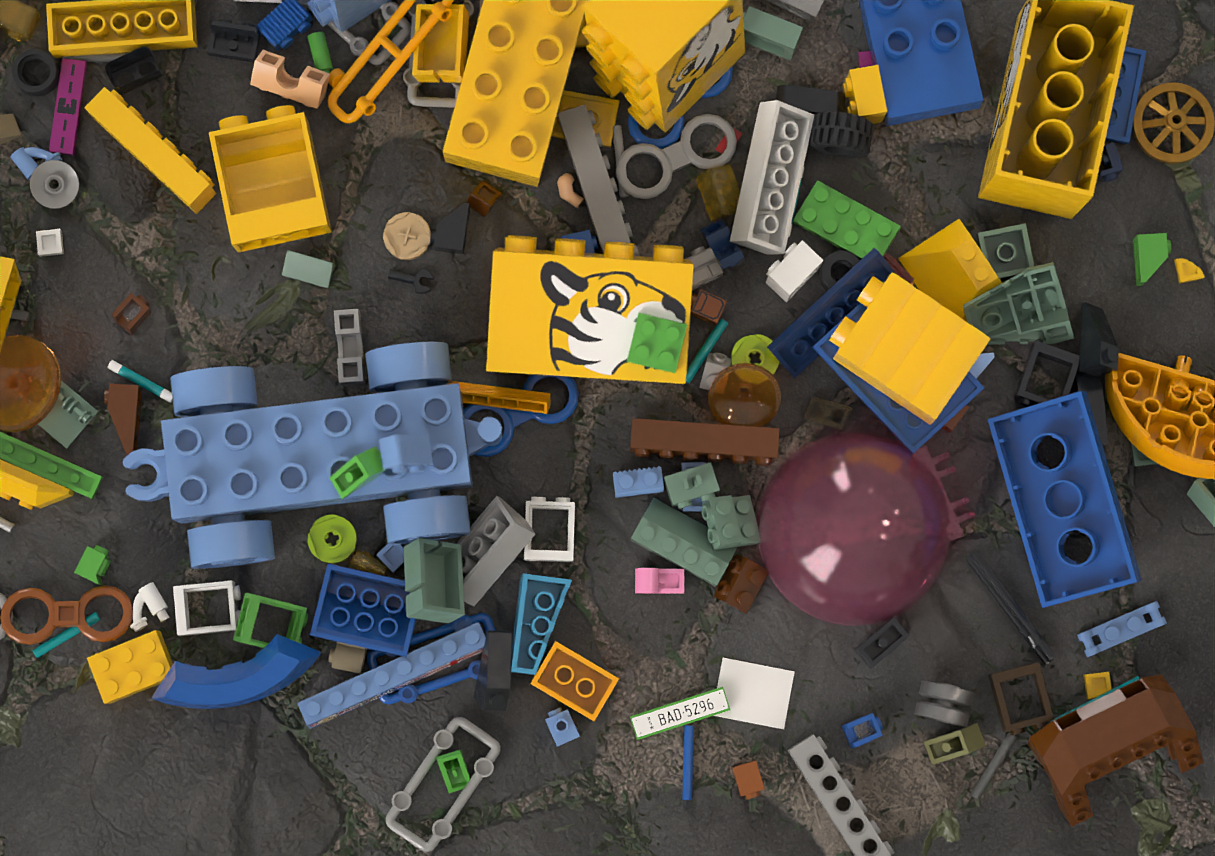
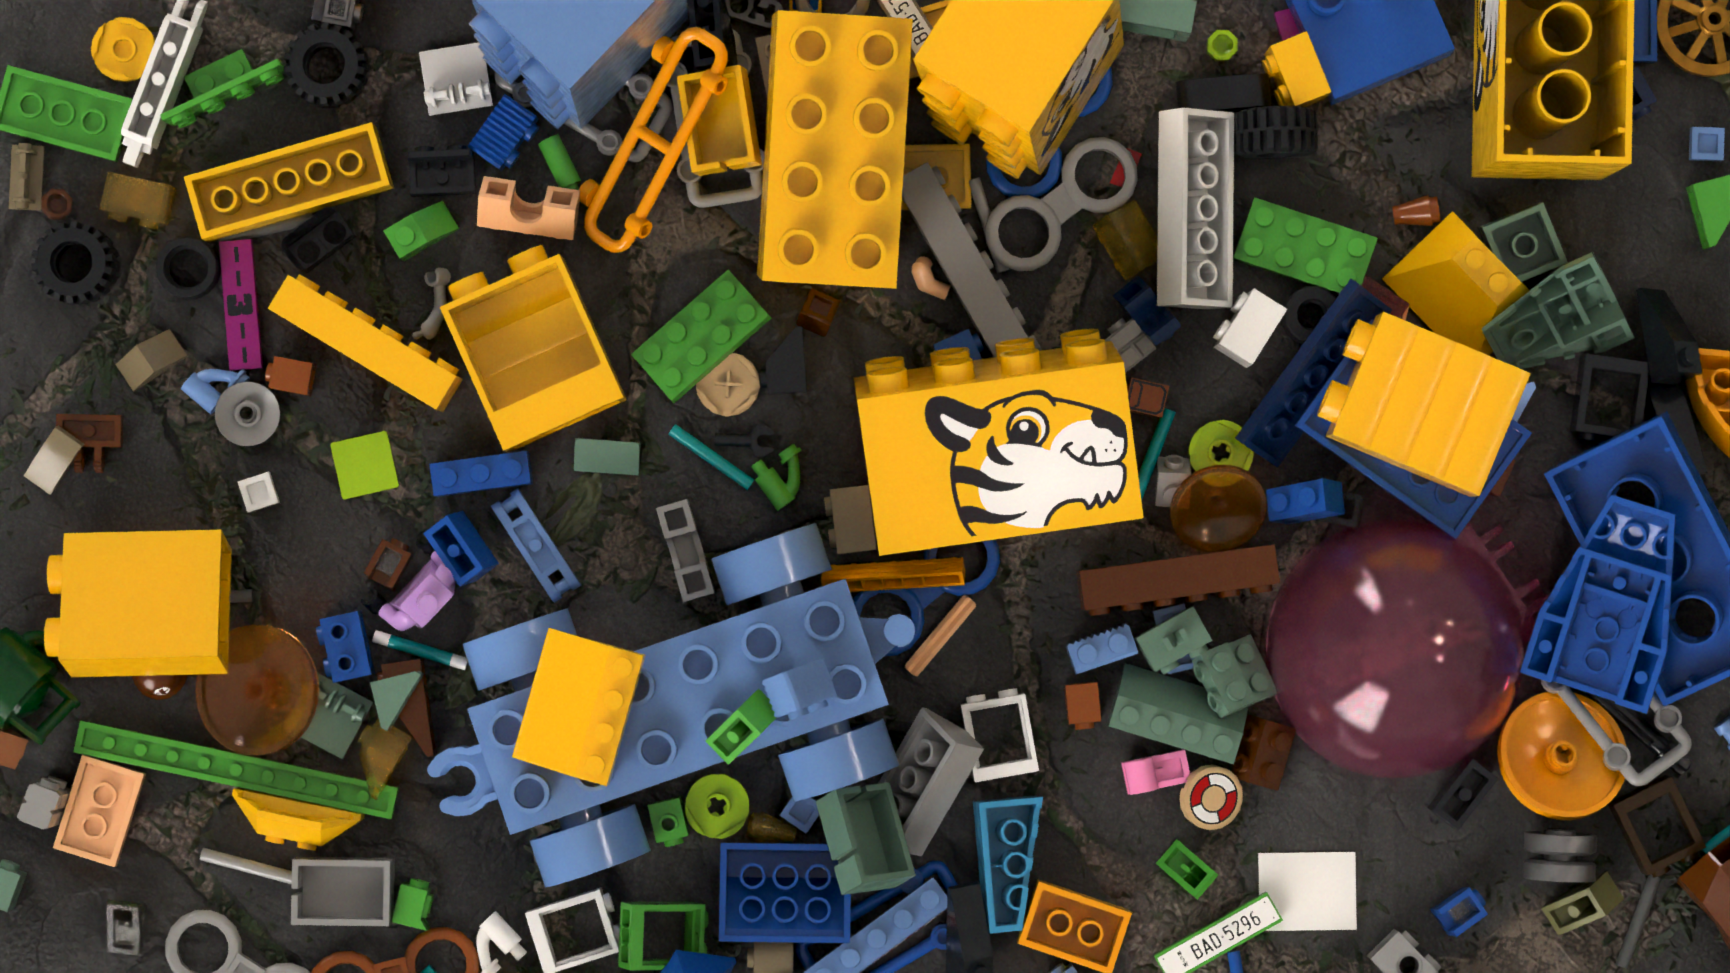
camera: 10 degrees left, 5 degrees up
bright green plate [627,312,687,373] -> none
none -> dark orange brick [265,356,317,396]
none -> light grey piece [291,857,395,926]
none -> blue brick [316,611,375,683]
none -> lime sticker [330,431,399,499]
none -> clear yellow slope [358,718,412,800]
none -> lavender torso [361,531,456,631]
none -> sand green slope [370,671,424,731]
none -> bright green slope [383,201,459,262]
none -> light grey piece [412,268,451,340]
none -> blue brick [423,511,499,587]
none -> blue brick [429,451,533,497]
none -> medium blue plate [491,488,581,603]
none -> yellow slope [512,628,646,786]
none -> bright green plate [631,269,772,403]
none -> bright green brick [647,796,690,847]
none -> teal bar [668,424,754,490]
none -> bright green plant [751,444,802,511]
none -> dark tan brick [824,485,876,554]
none -> light nougat axle [905,595,976,676]
none -> dark orange brick [1064,681,1101,730]
none -> bright green slope [1156,839,1218,900]
none -> tile [1180,764,1243,830]
none -> lime tile [1207,30,1238,61]
none -> blue brick [1266,478,1345,525]
none -> dark orange cone [1392,194,1441,226]
none -> light orange dish [1497,692,1626,820]
none -> blue wedge [1520,495,1676,714]
none -> light grey bar [1541,680,1692,786]
none -> medium blue plate [1689,127,1725,162]

